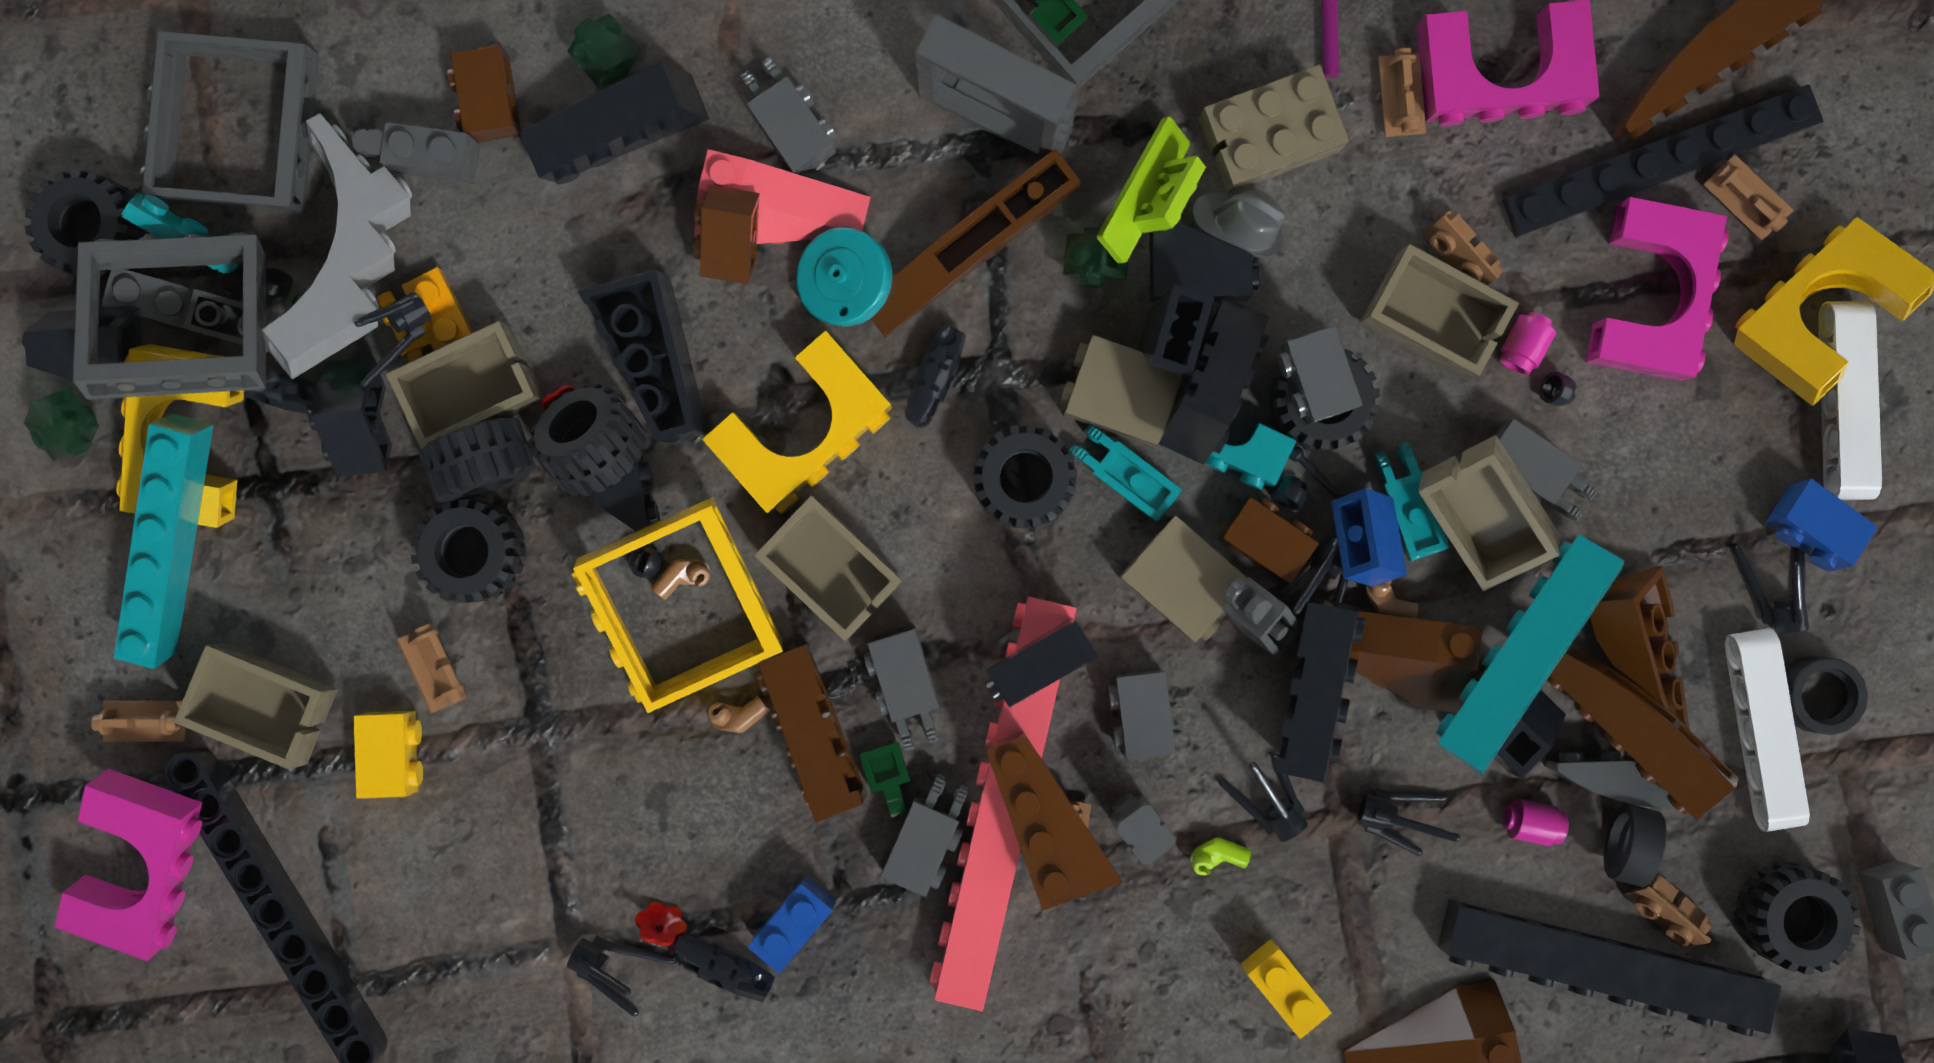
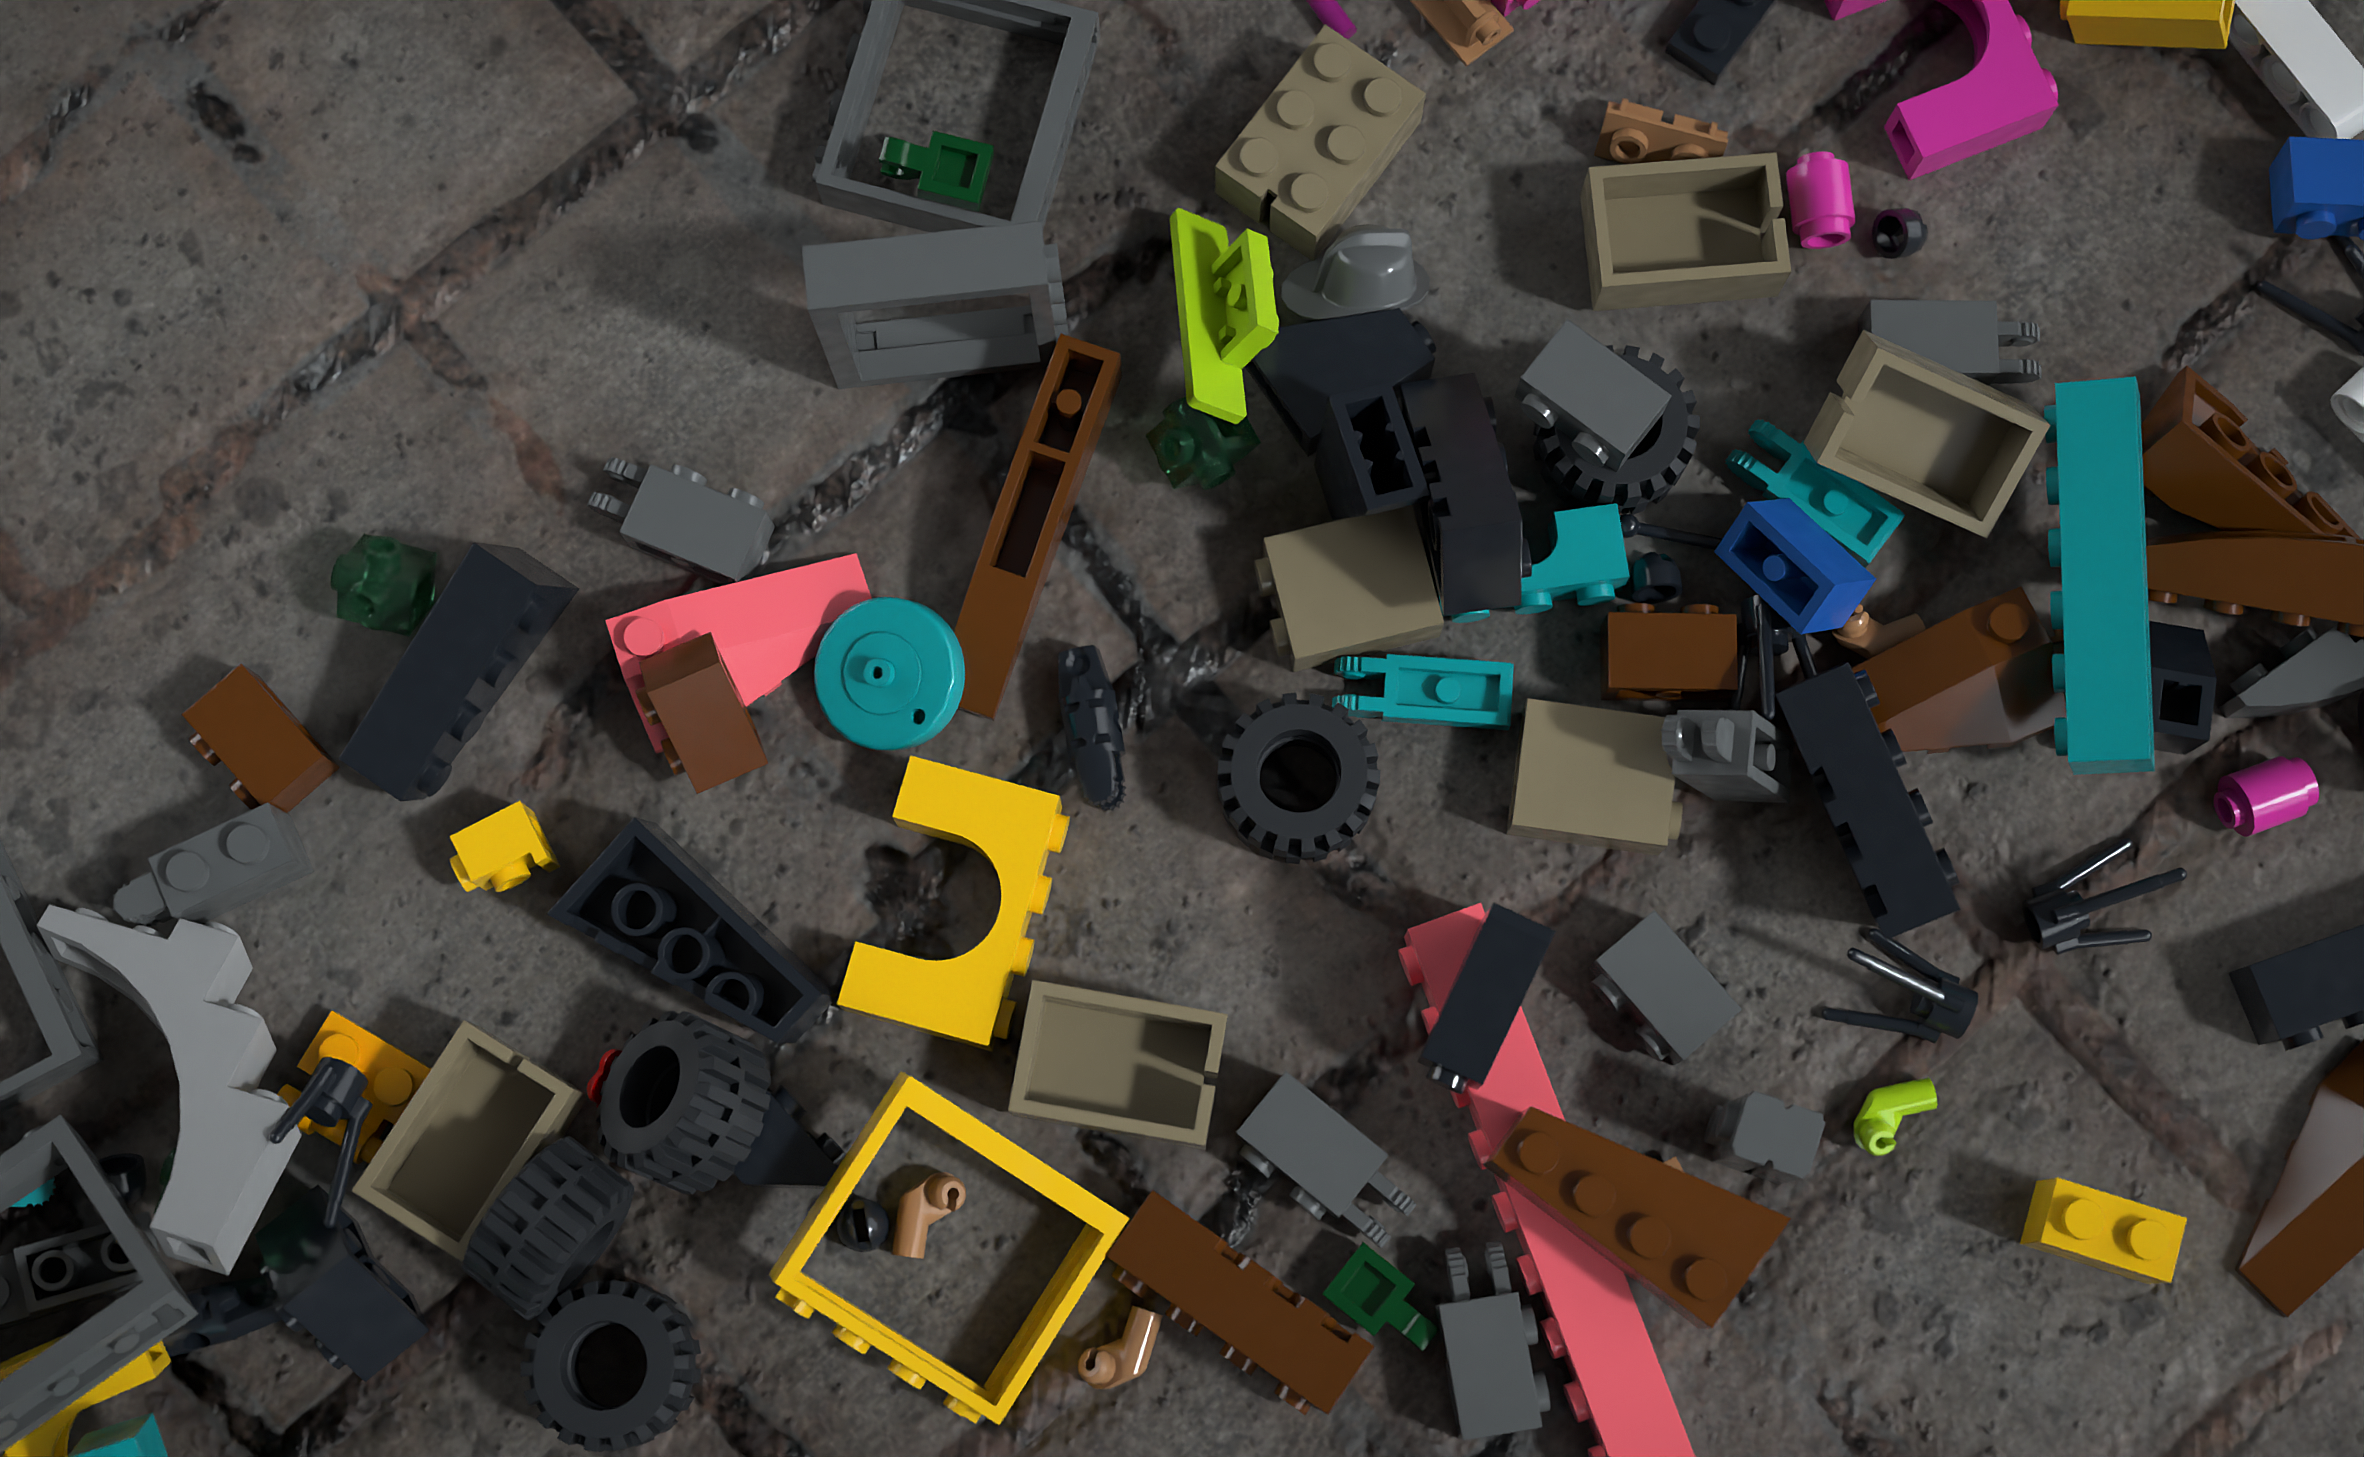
camera: 30 degrees left, 10 degrees down
none -> yellow brick [450,801,560,892]

